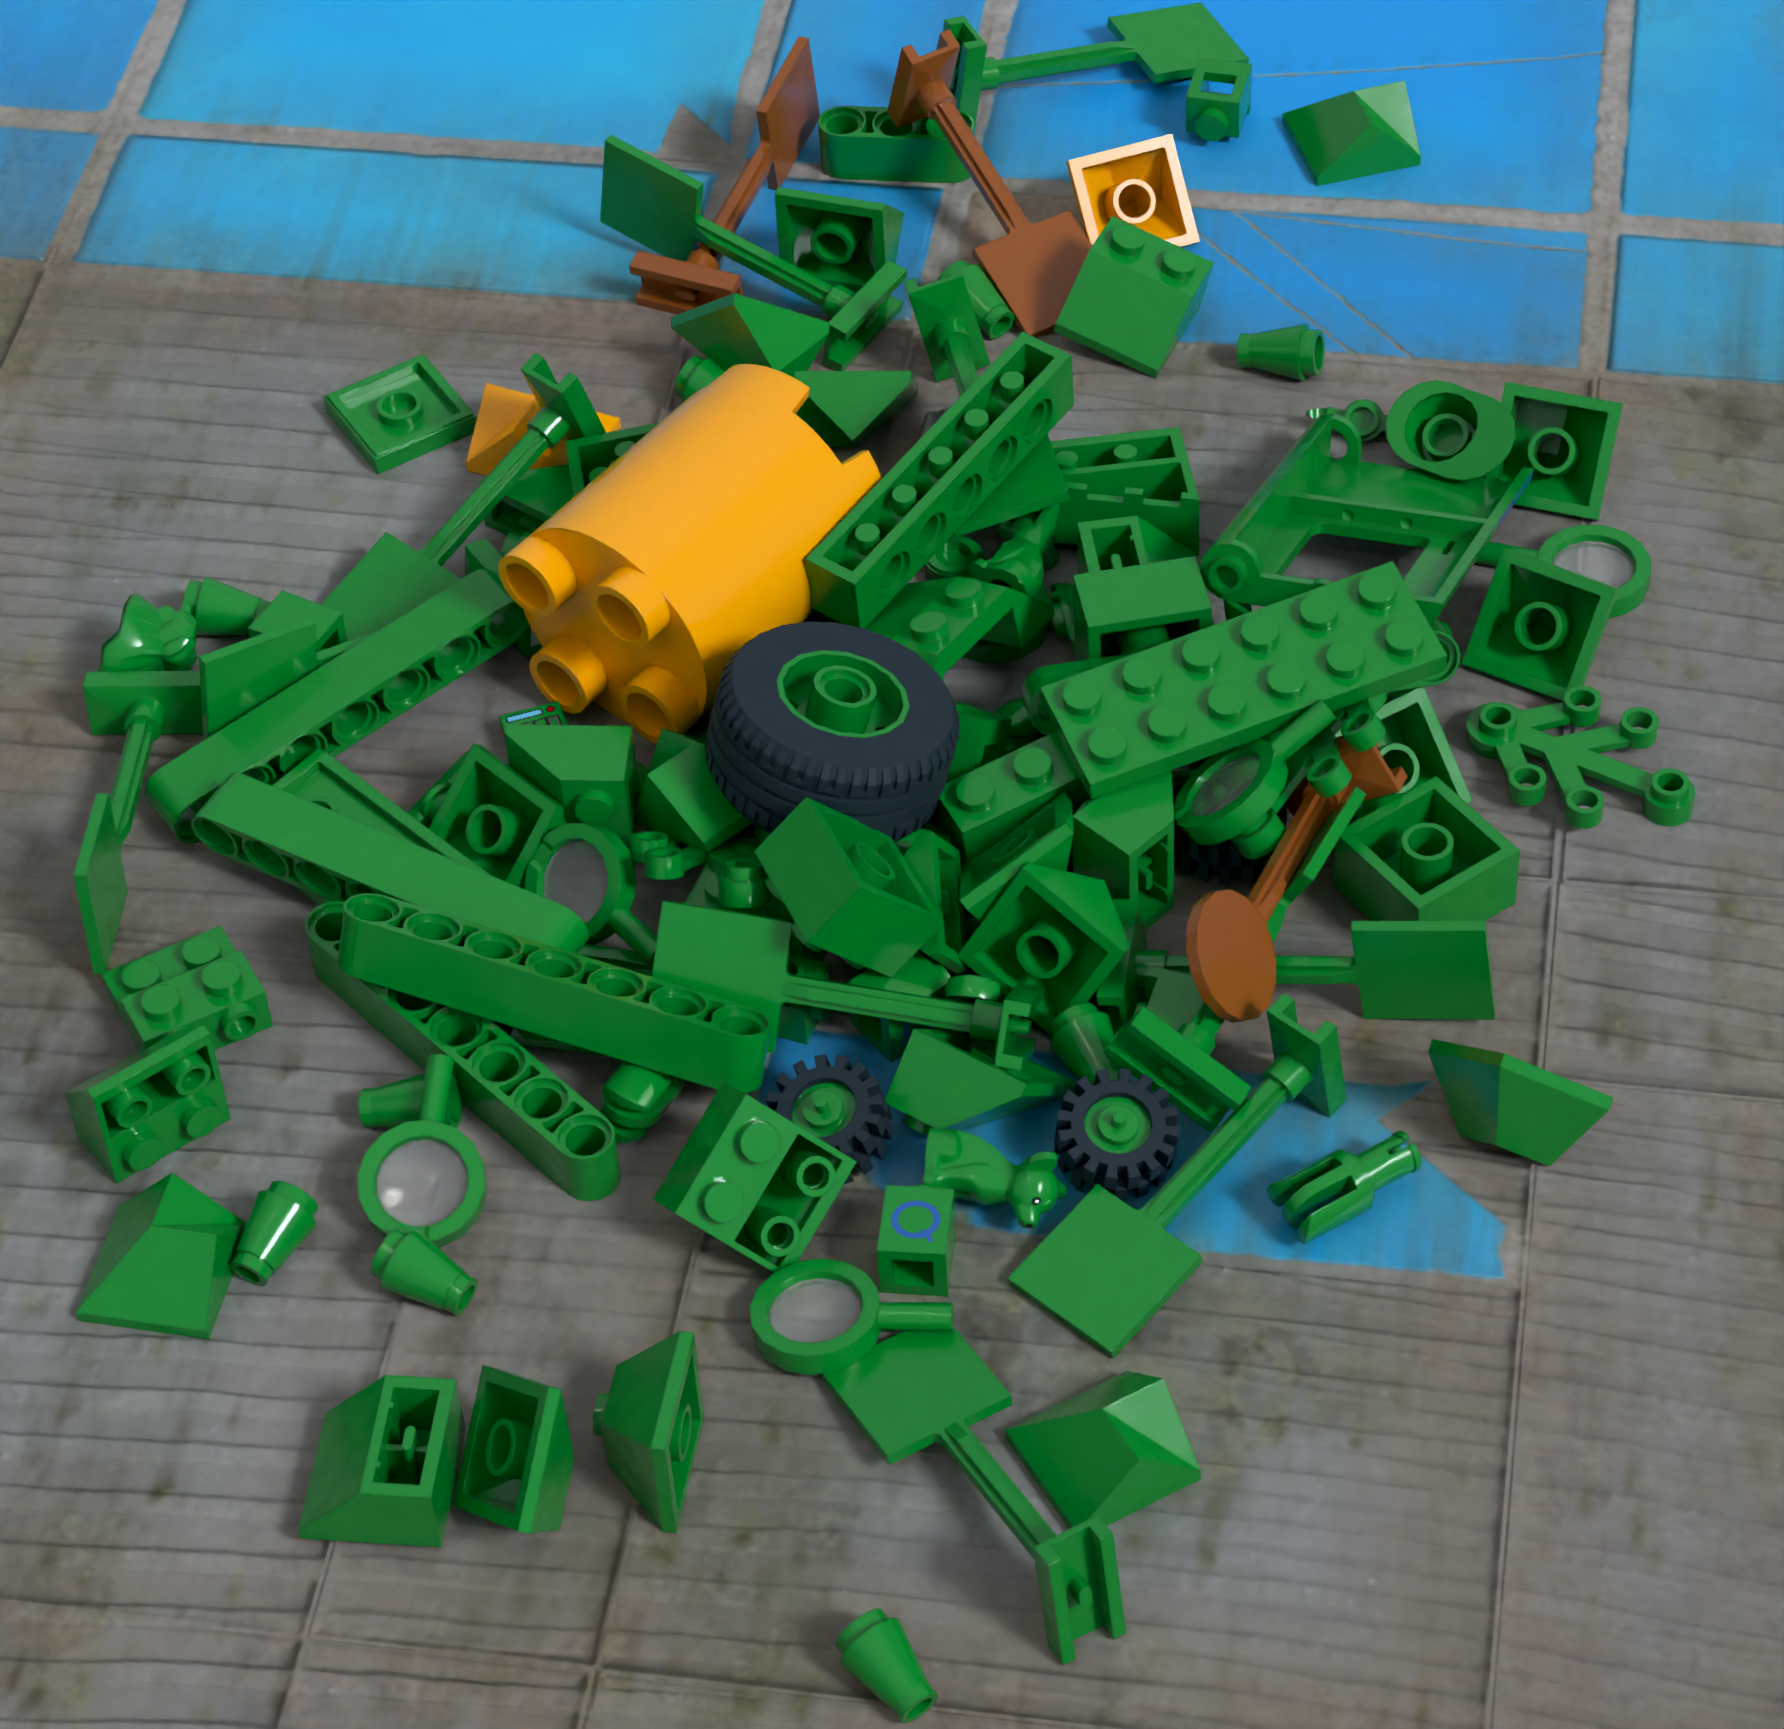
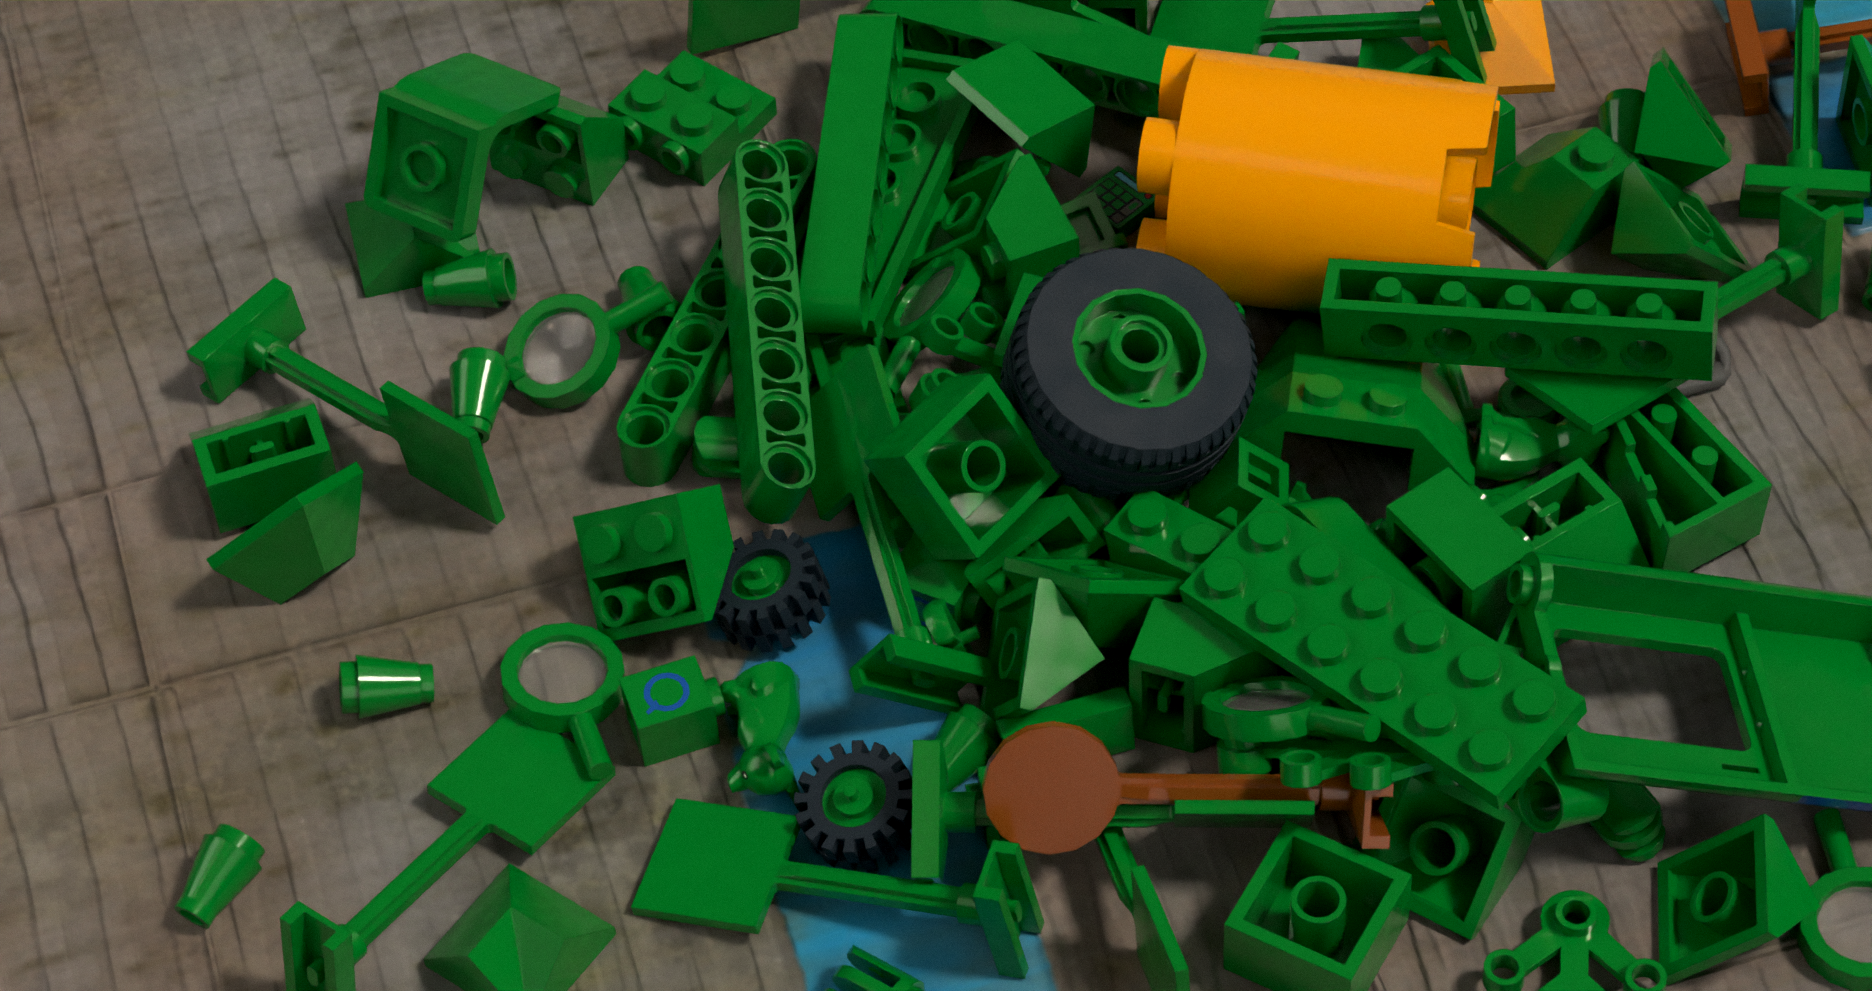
camera: 65 degrees right, 5 degrees up
green slope [593,1331,705,1534] -> none
green slope [885,1029,1076,1135] -> none
none -> green piece [186,277,505,525]
none -> green cone [339,654,434,720]
none -> green piece [364,53,561,242]
none -> green slope [946,39,1095,178]

